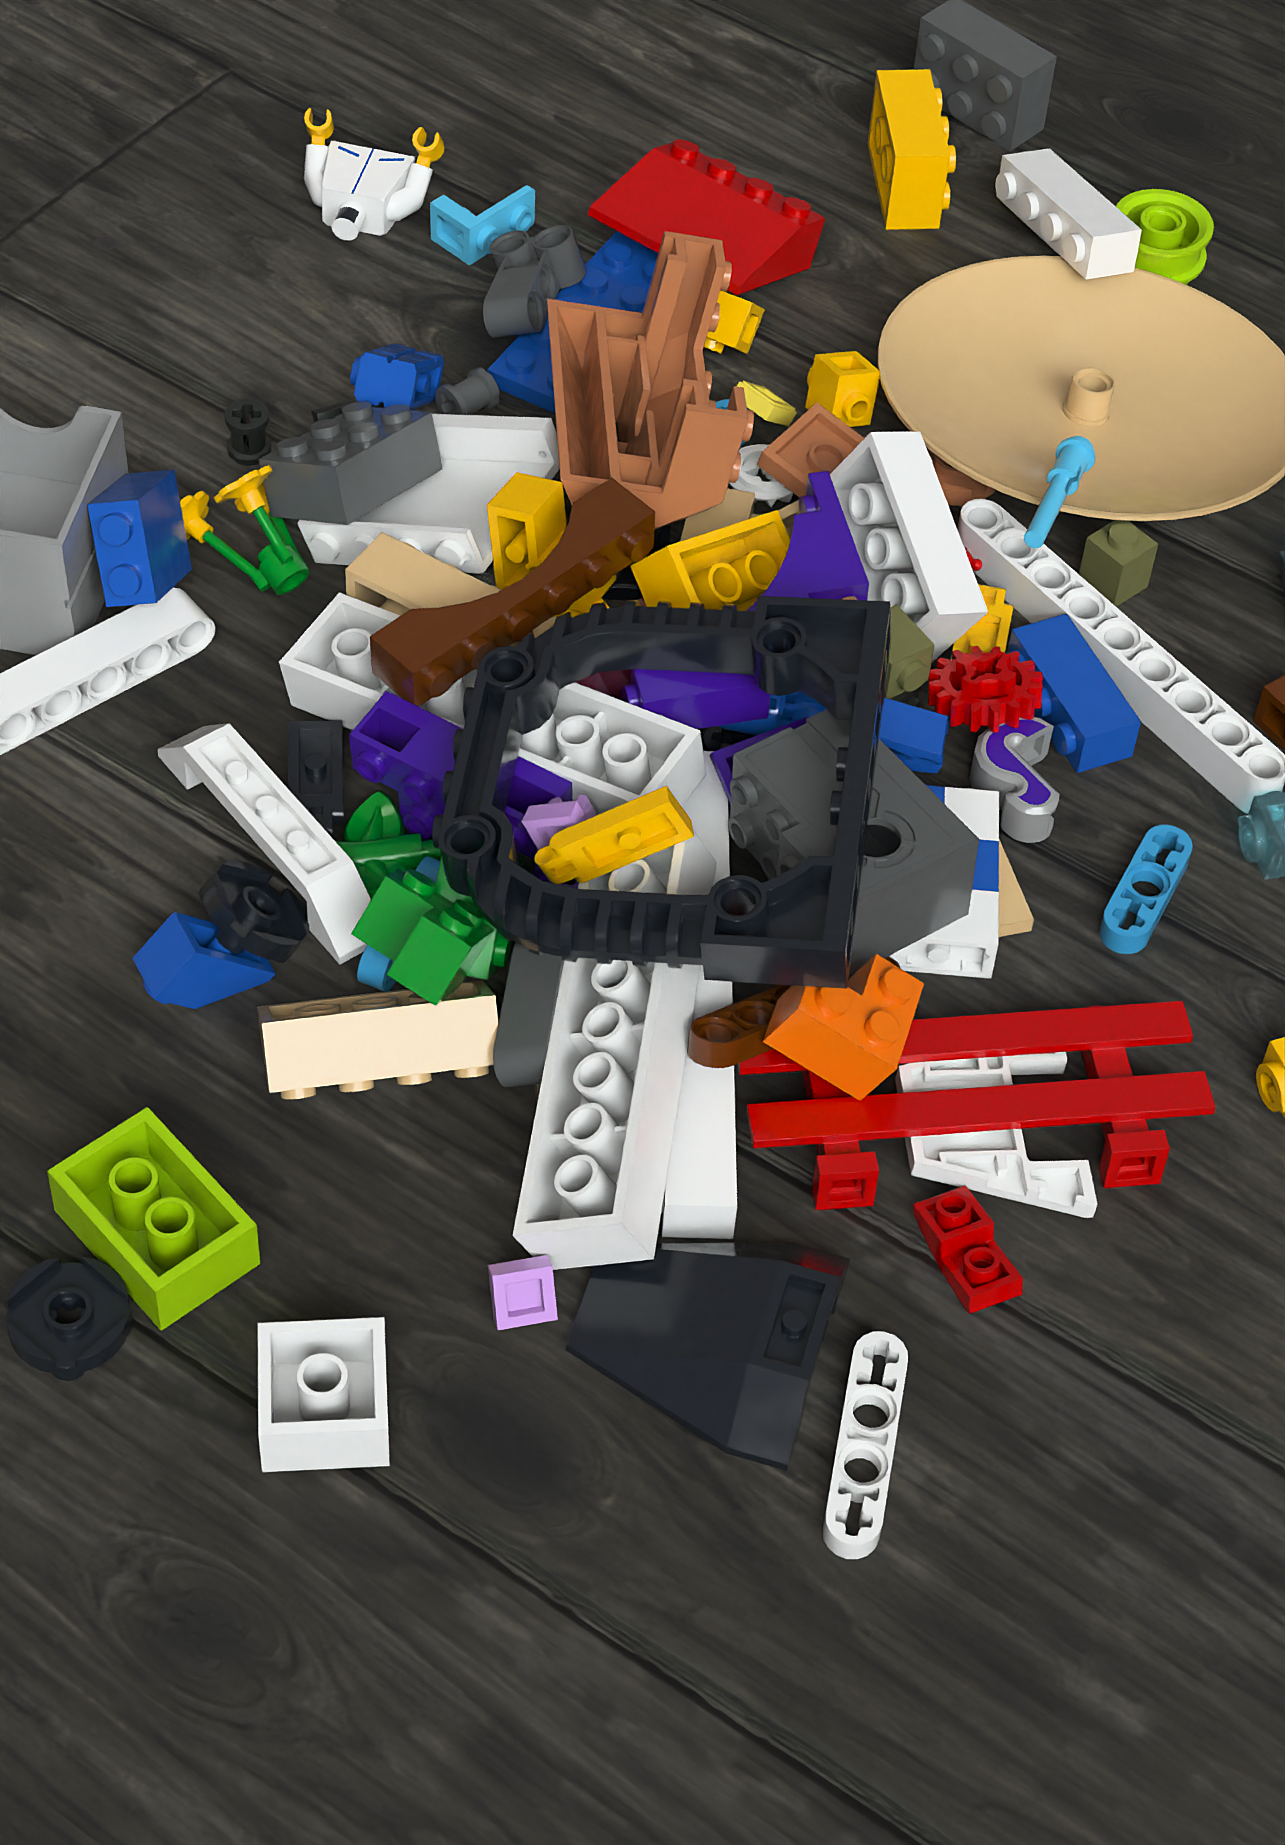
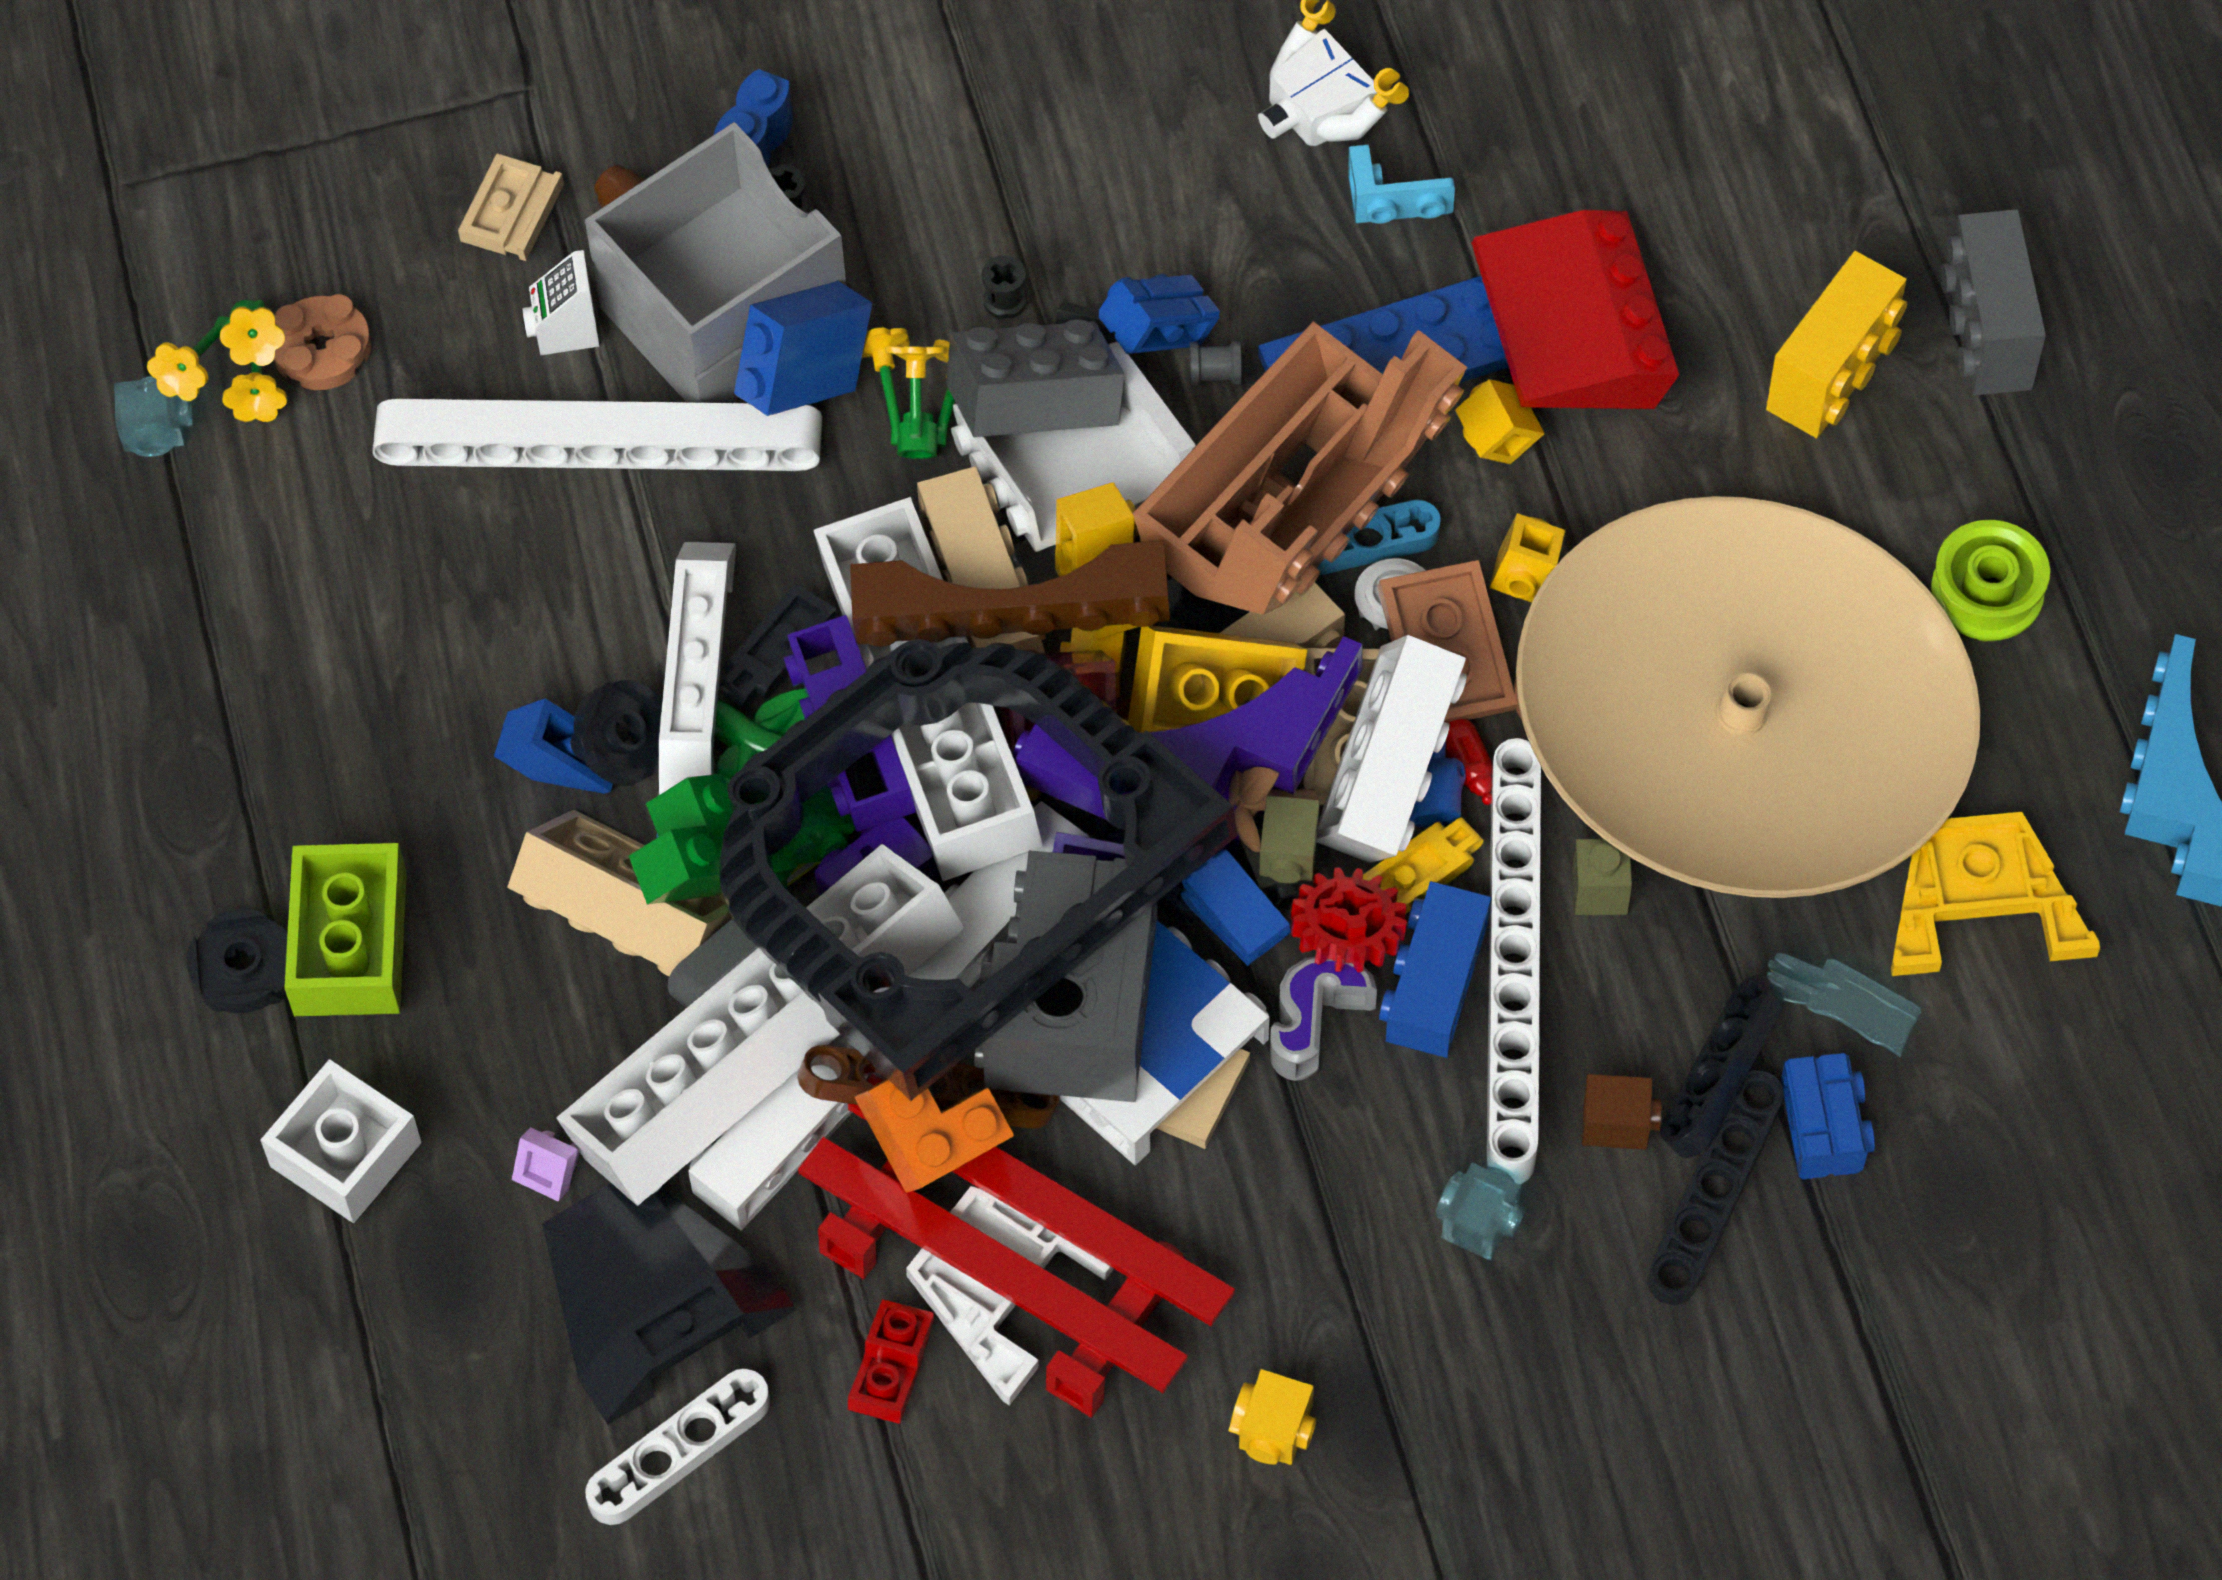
camera: 45 degrees right, 10 degrees up
dark grey piece [483,225,587,338] -> none
lavender tile [522,795,596,850] -> none
yellow hinge [534,785,694,885] -> none
light yellow tile [737,381,797,427] -> none
white brick [995,148,1142,279] -> none
medium azure pin [1024,436,1096,548] -> none
dark azure beam [1099,825,1193,954] -> none

